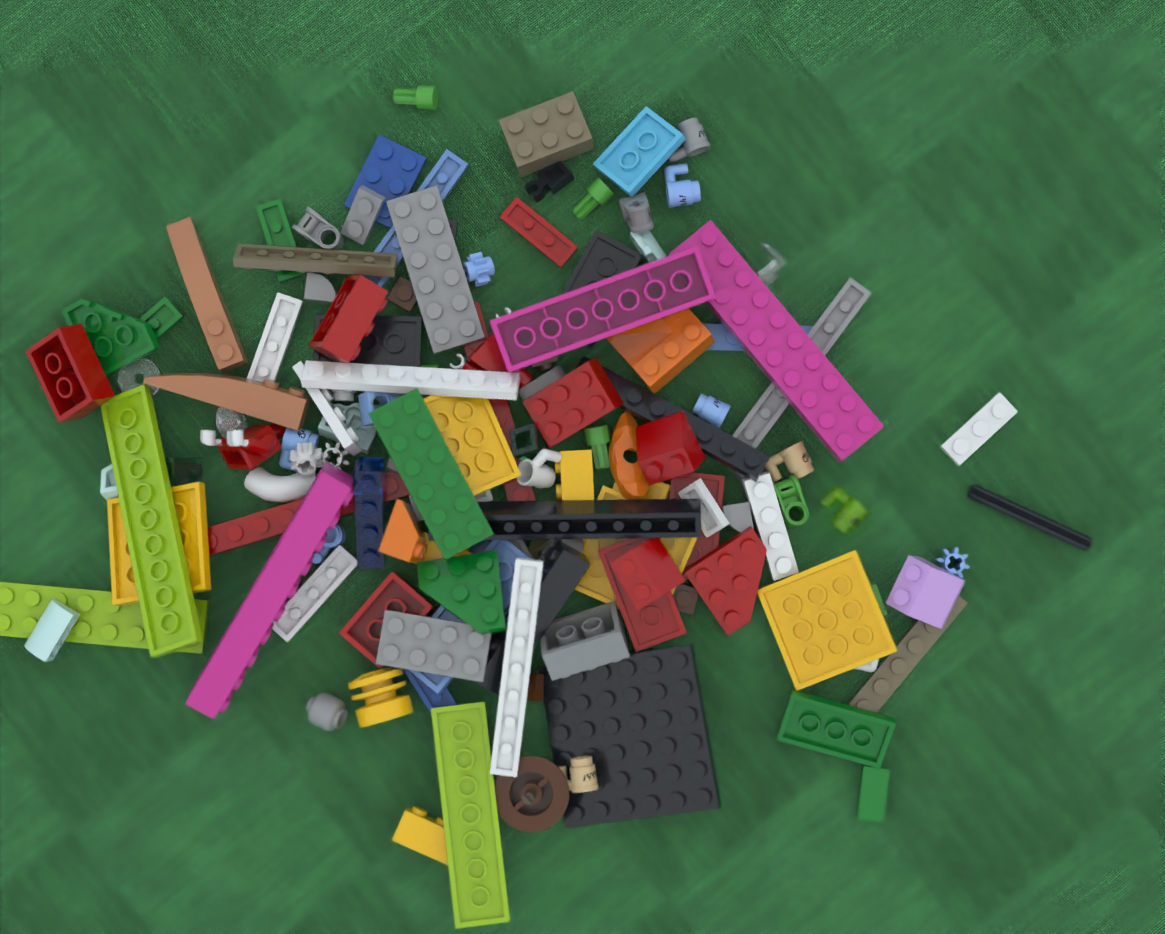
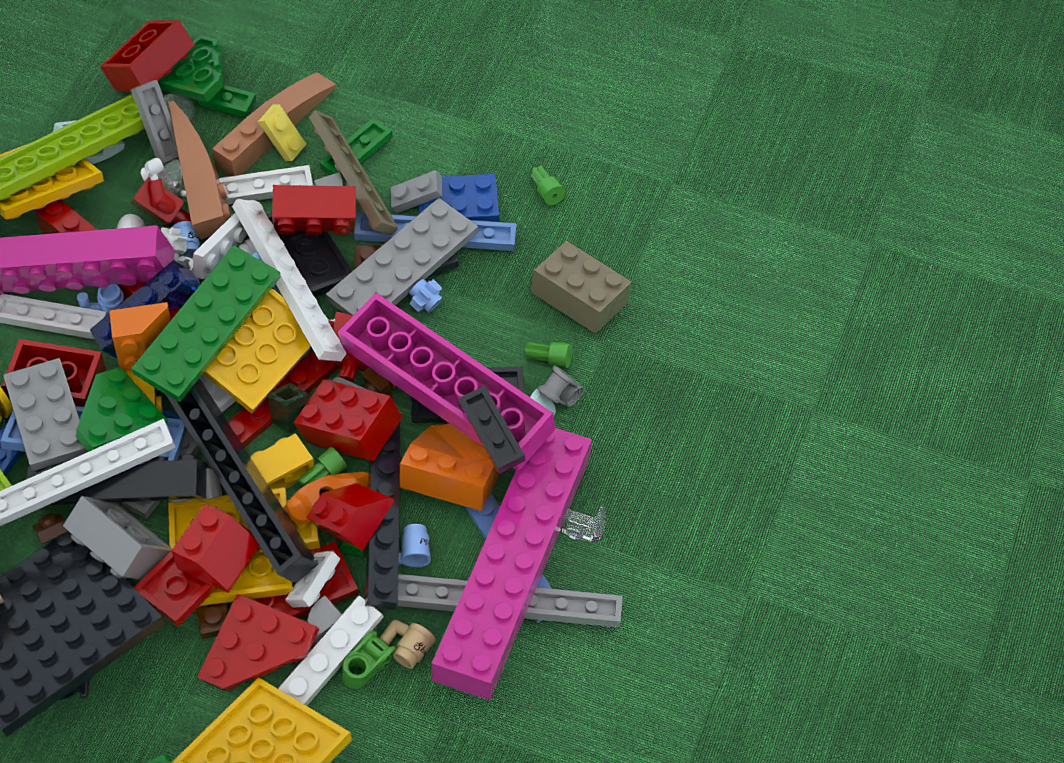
camera: 55 degrees right, 30 degrees down
clear green brick [165,457,203,485] -> none
light grey piece [292,206,344,250] -> none
red plate [500,197,578,268] -> none
white piece [516,449,562,489] -> none
black plate [525,161,575,203] -> none
medium azure plate [593,106,686,197] -> none
light blue piece [664,163,701,208] -> none
light grey piece [668,117,711,162] -> none
clear neon green piece [821,486,870,536] -> none
none -> light grey plate [130,80,179,164]
none -> light yellow plate [258,104,306,161]
none -> black plate [458,386,526,474]

